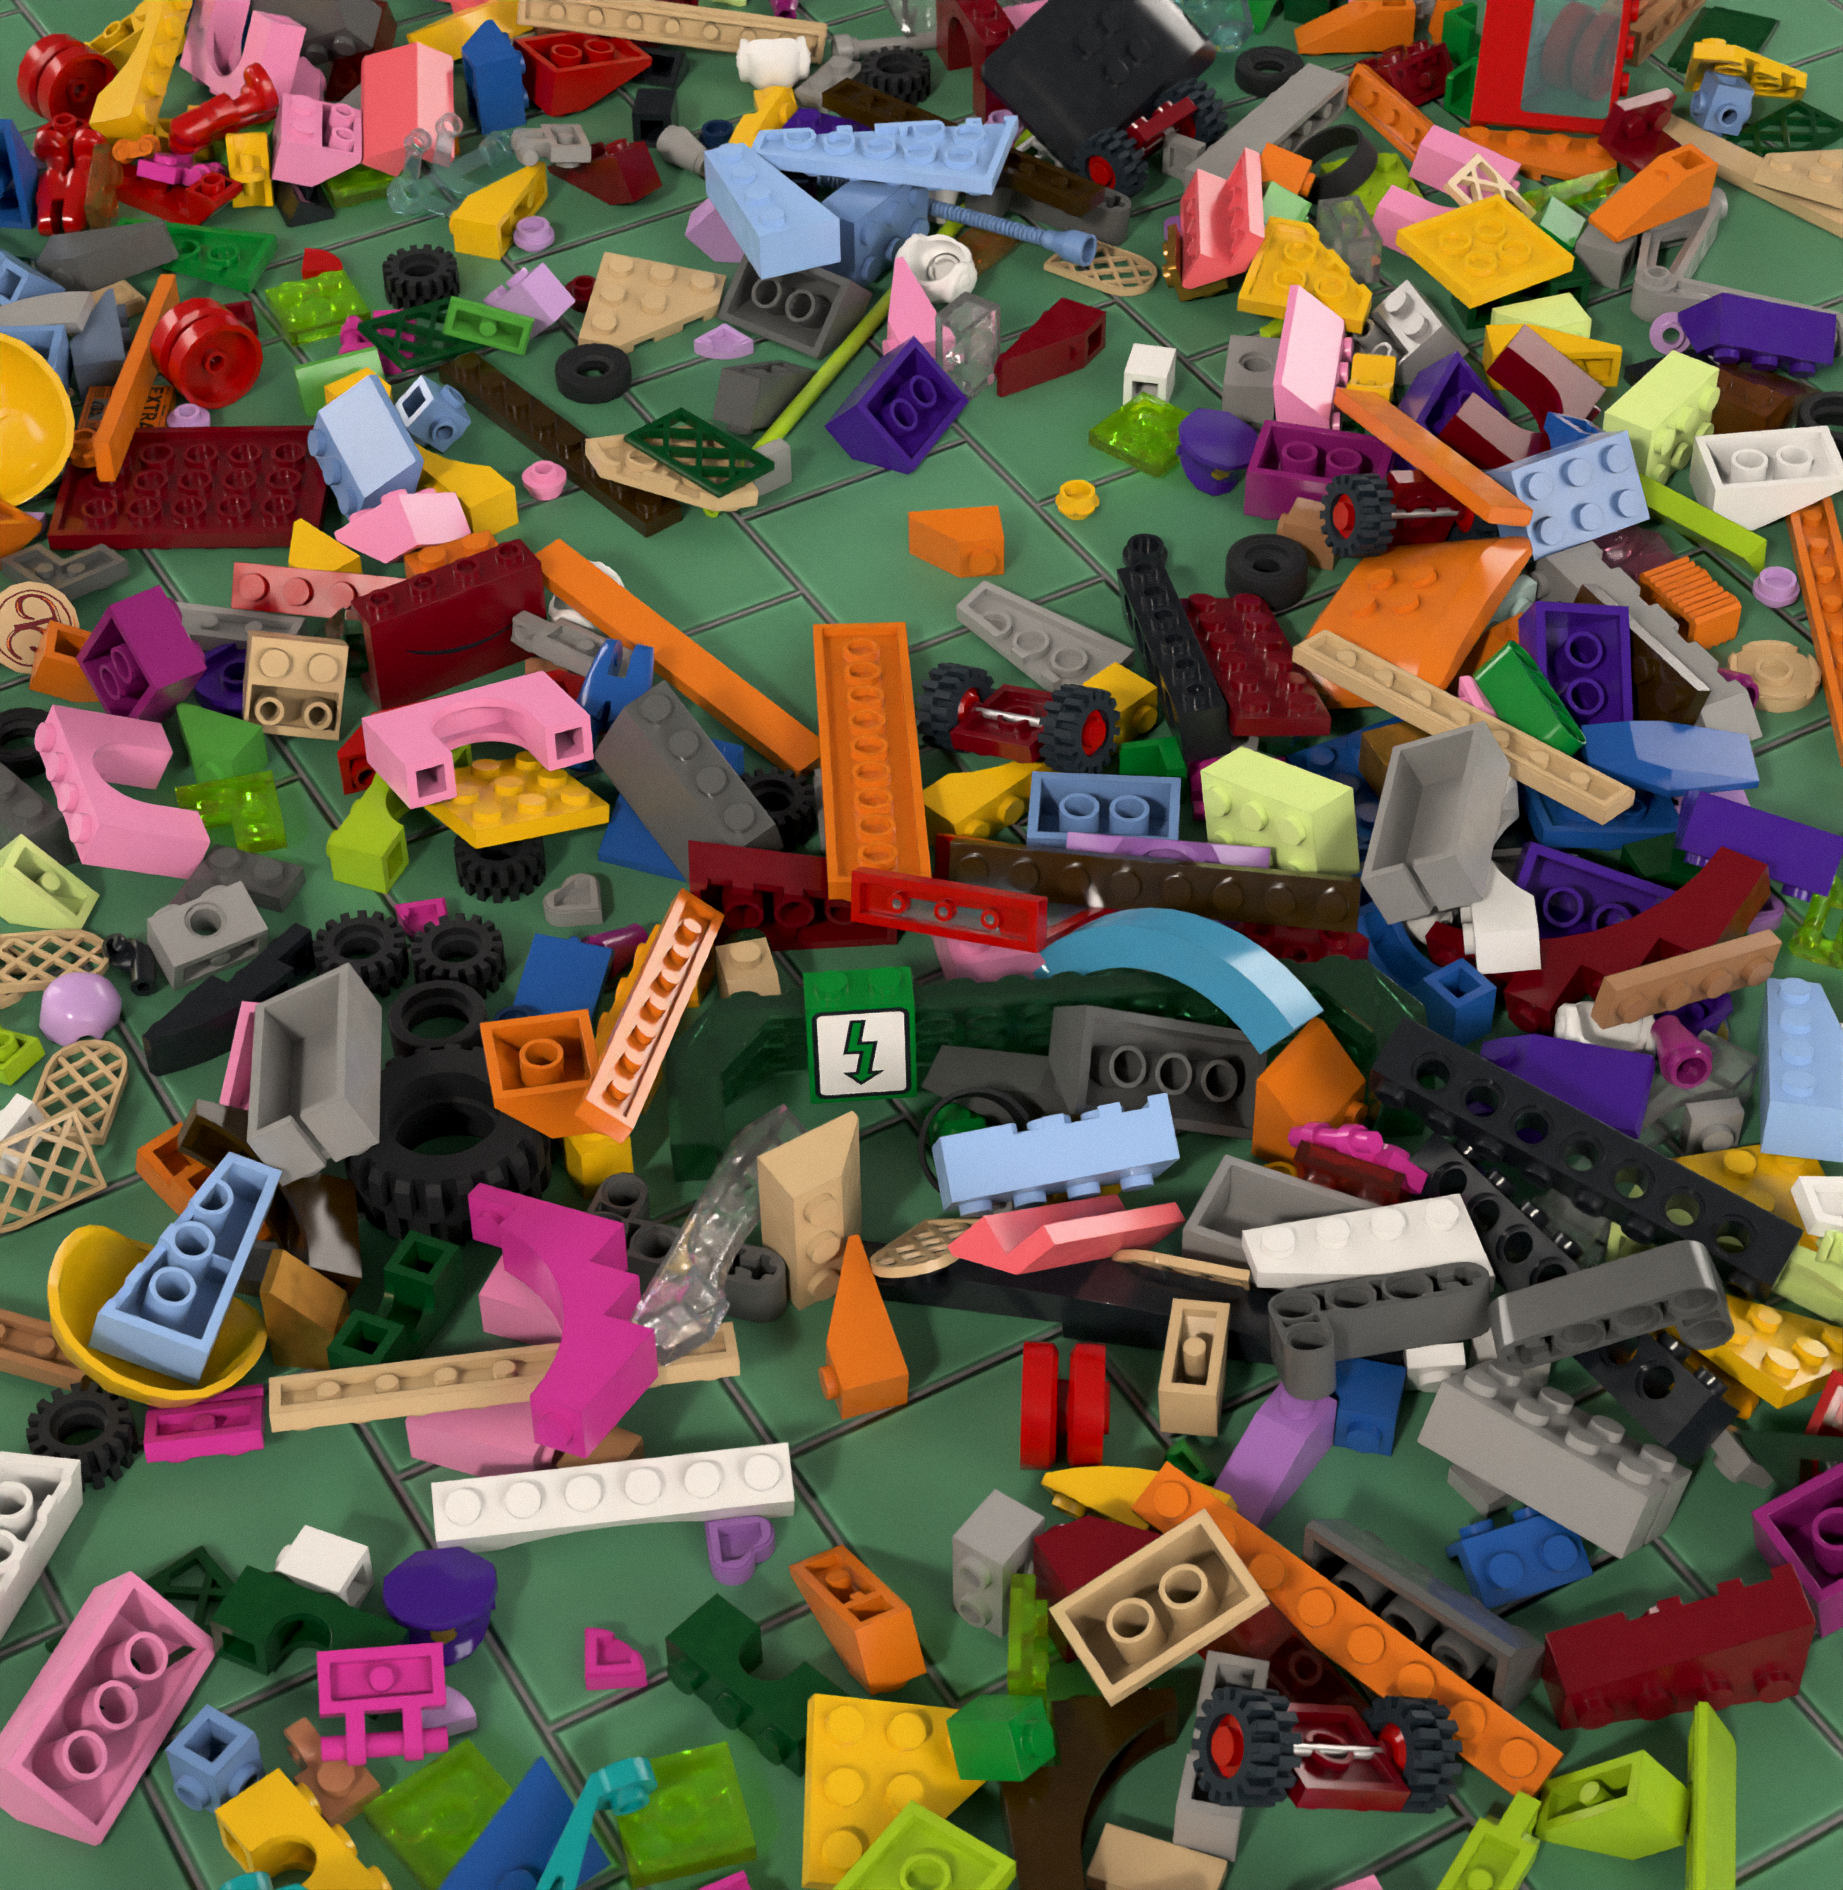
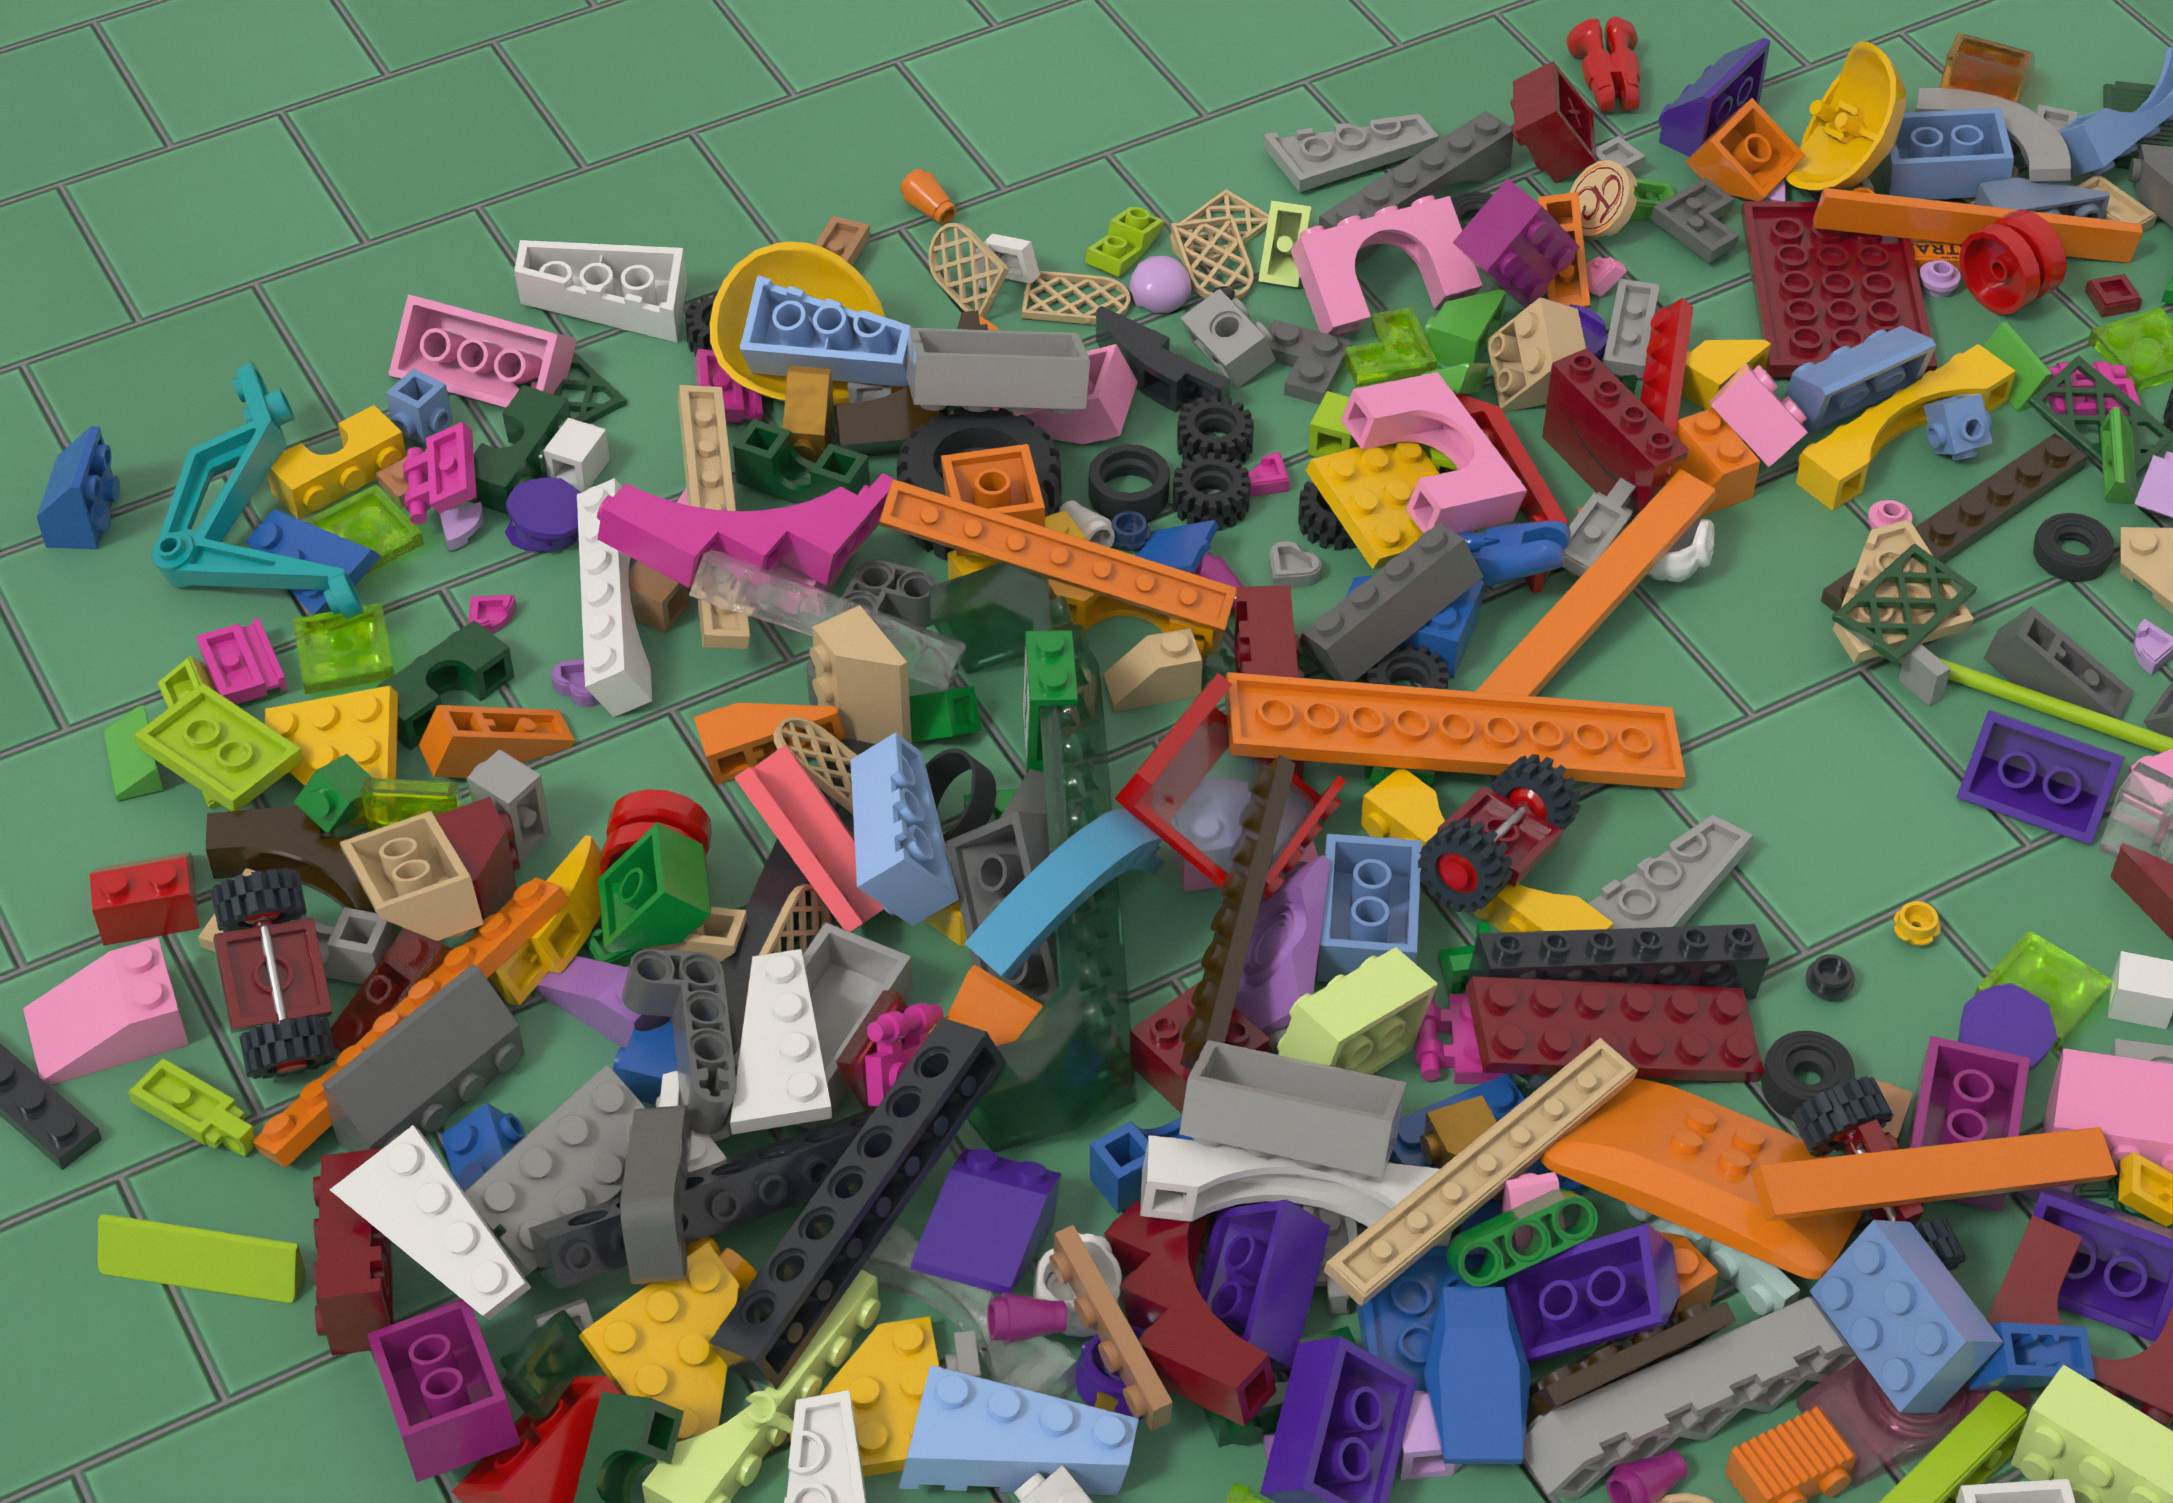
camera: 90 degrees right, 5 degrees up
orange slope [908,505,1004,578] -> none
lime slope [1535,1749,1691,1860] -> none
none -> white wing [330,1125,532,1320]
none -> green slope [598,822,711,953]
none -> bright green slope [1422,363,1490,394]

